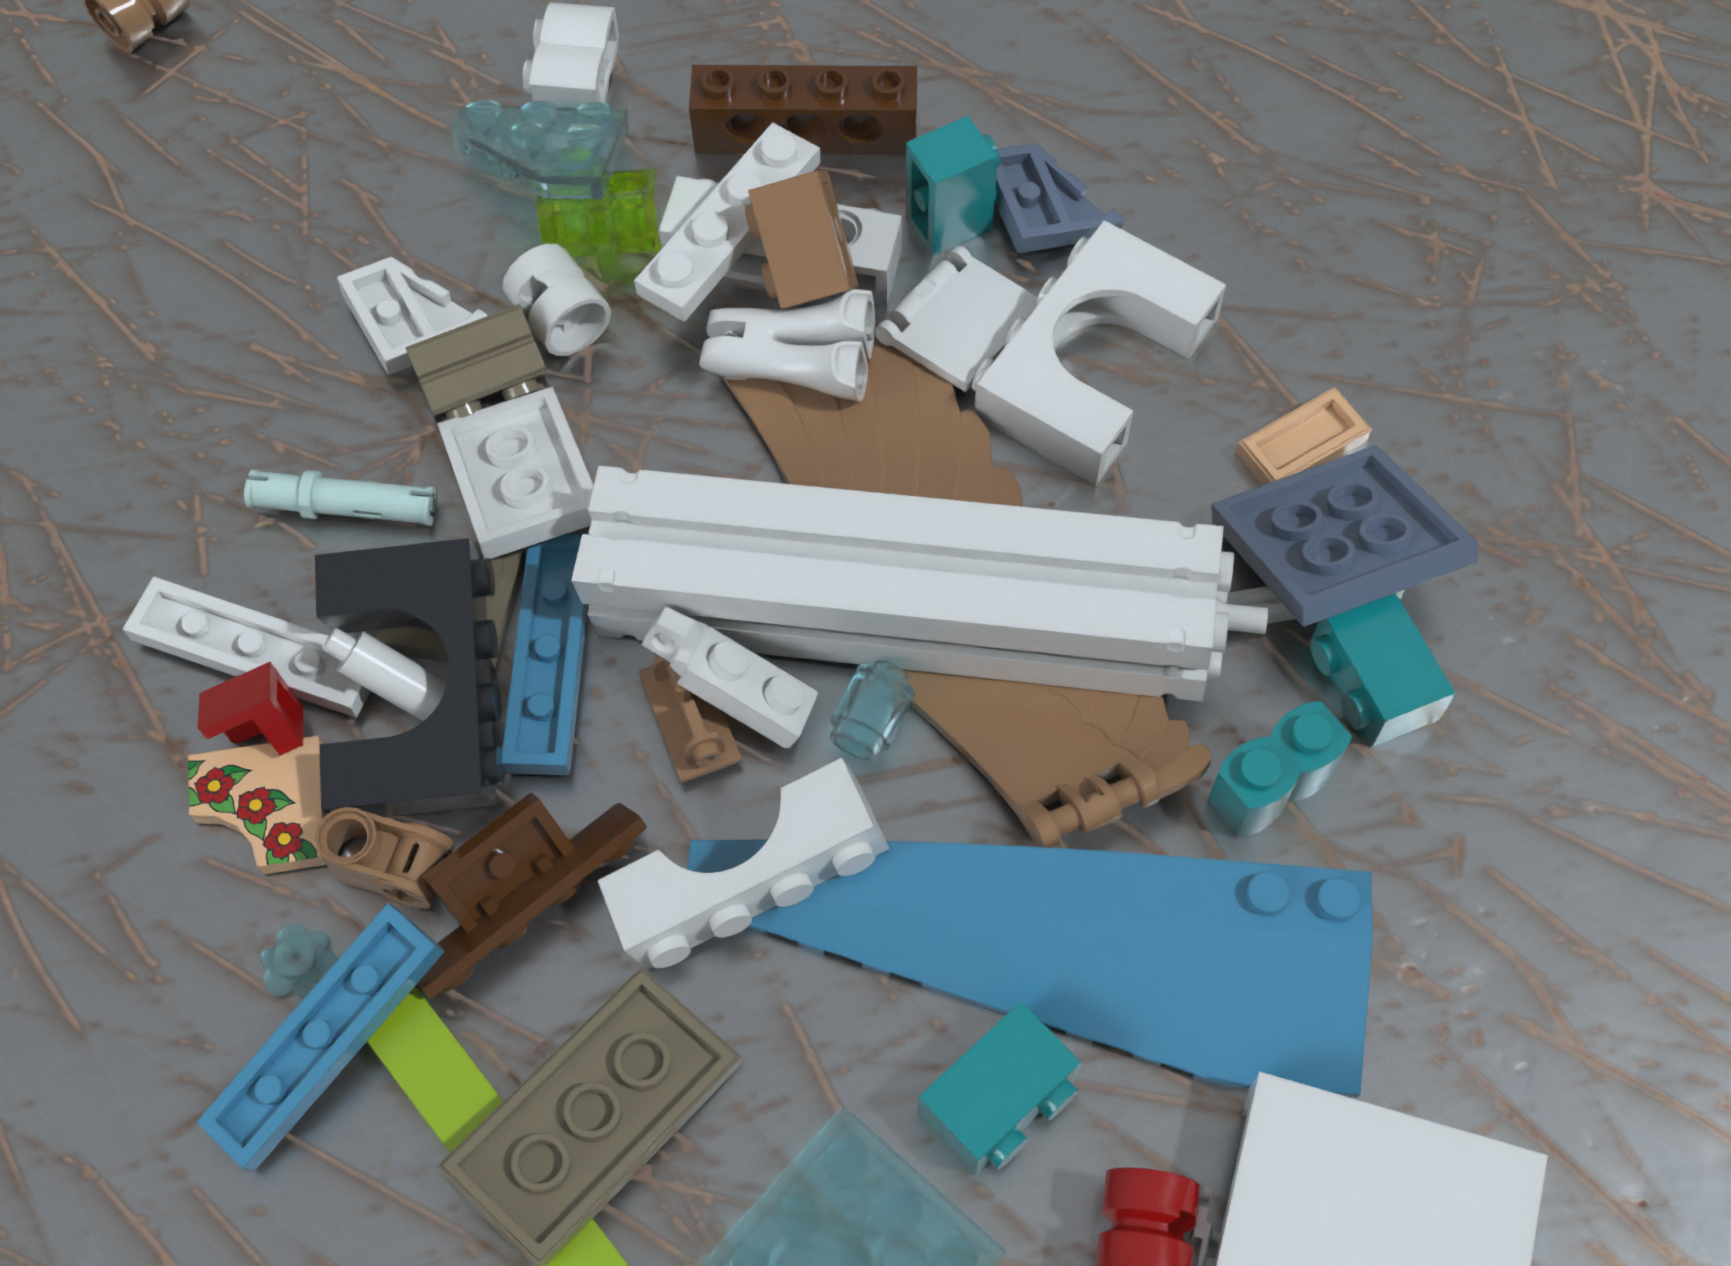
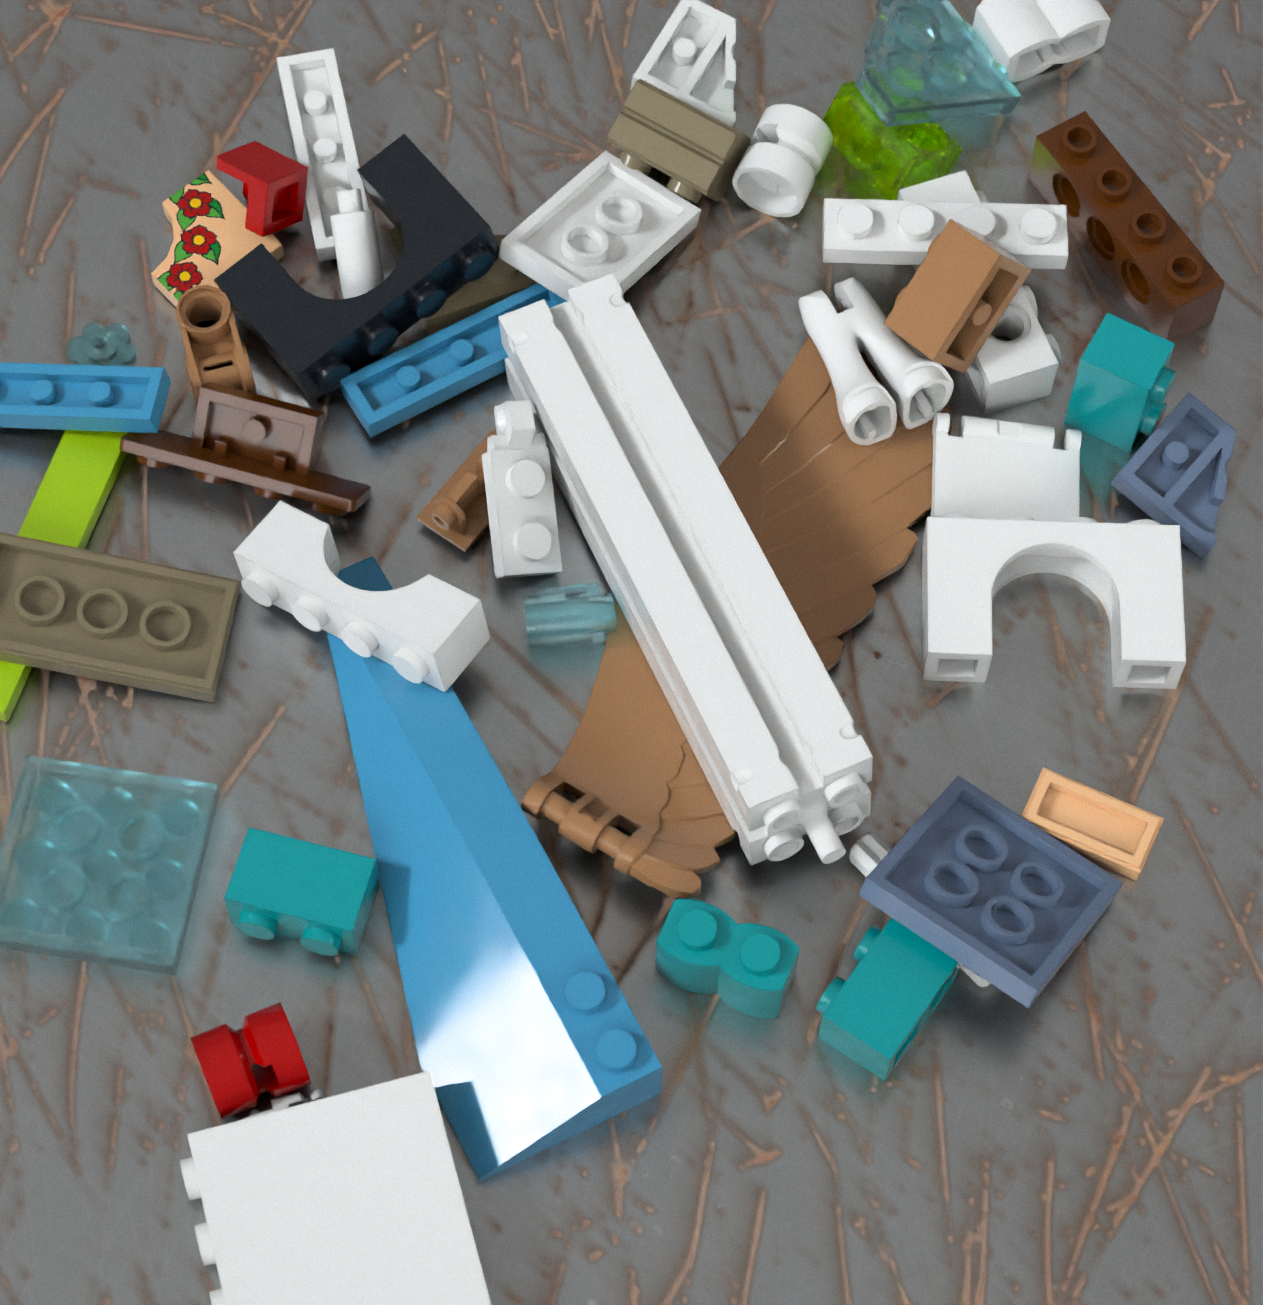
camera: 55 degrees right, 0 degrees up
light aqua pin [244,469,437,526] -> none

